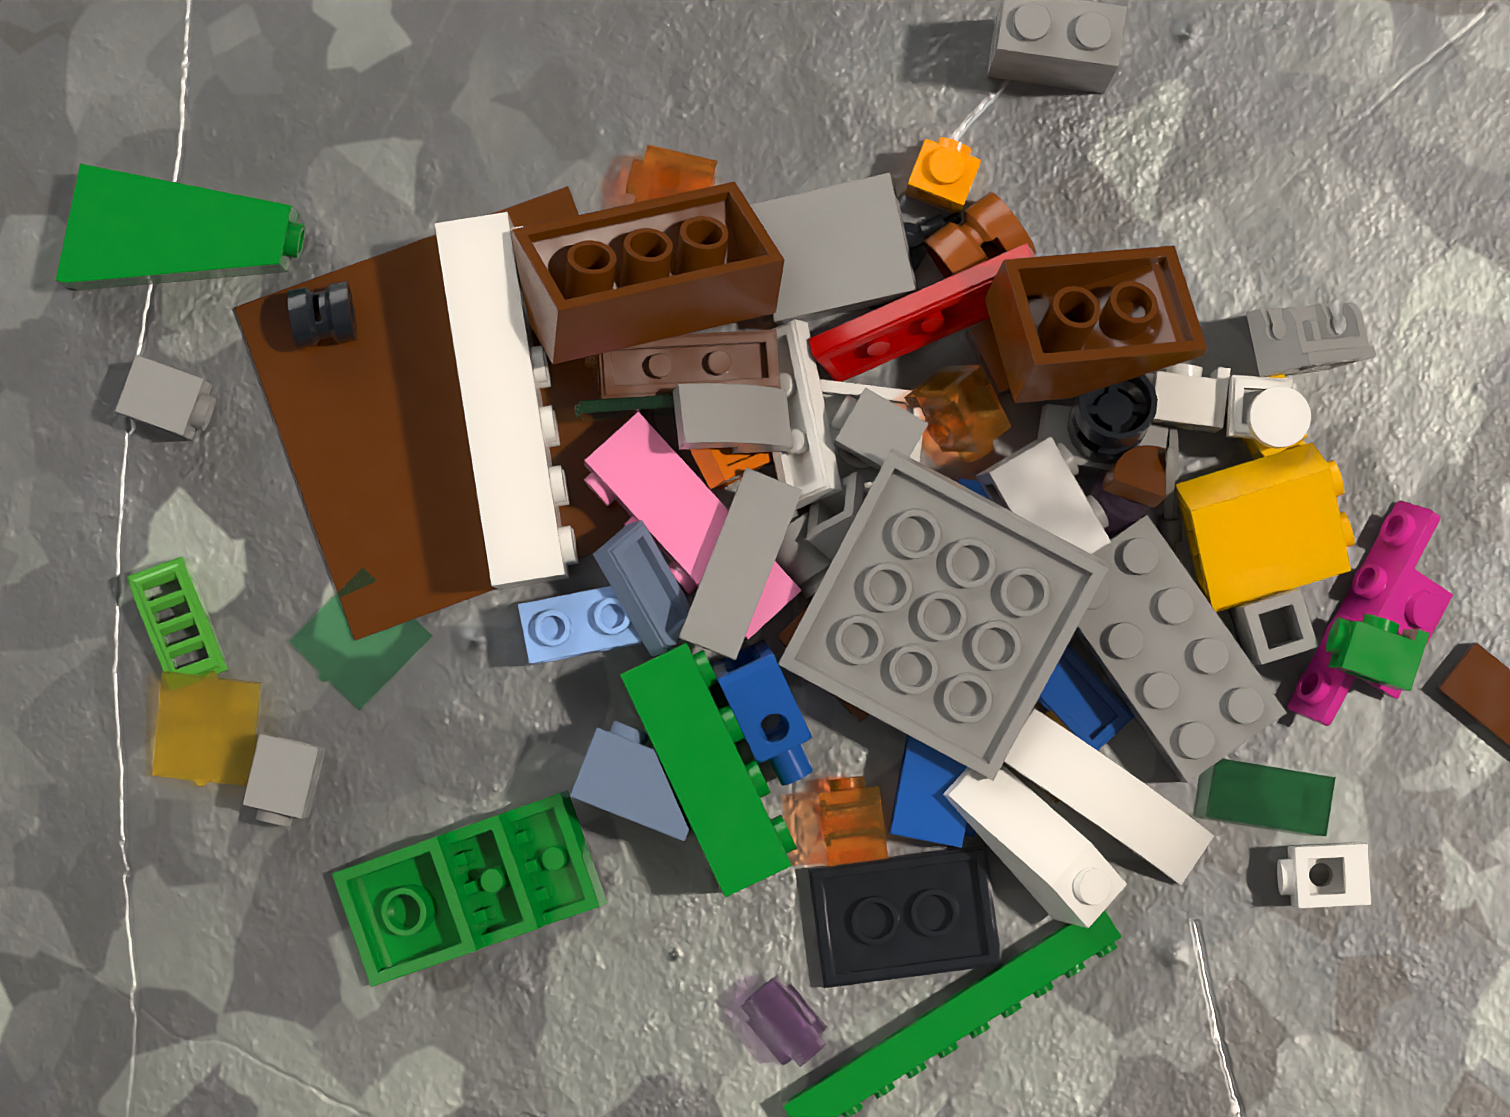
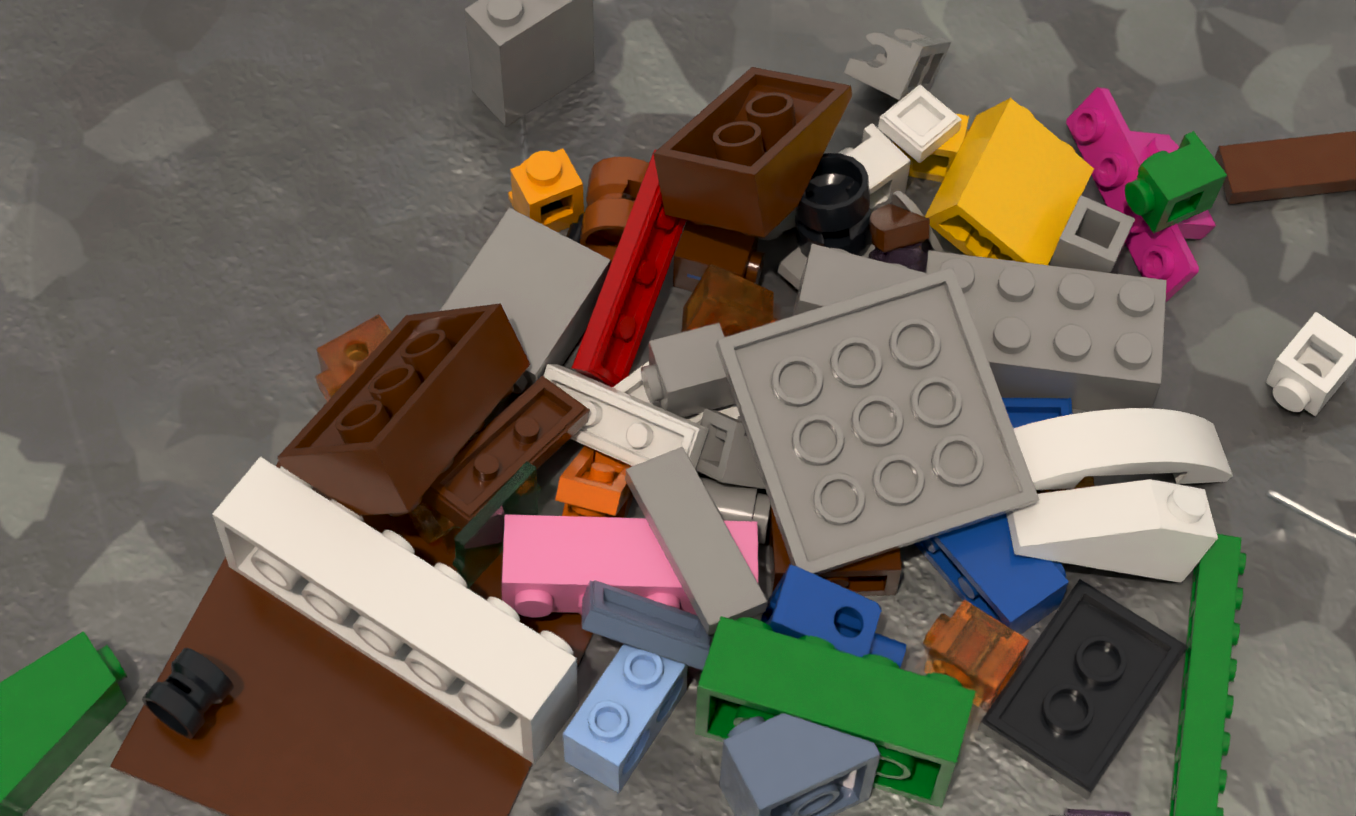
camera: 45 degrees left, 25 degrees down
light grey slope [673,383,793,453] -> none
clear green tile [1205,759,1336,836] -> none
white tile [1247,386,1311,449] -> none

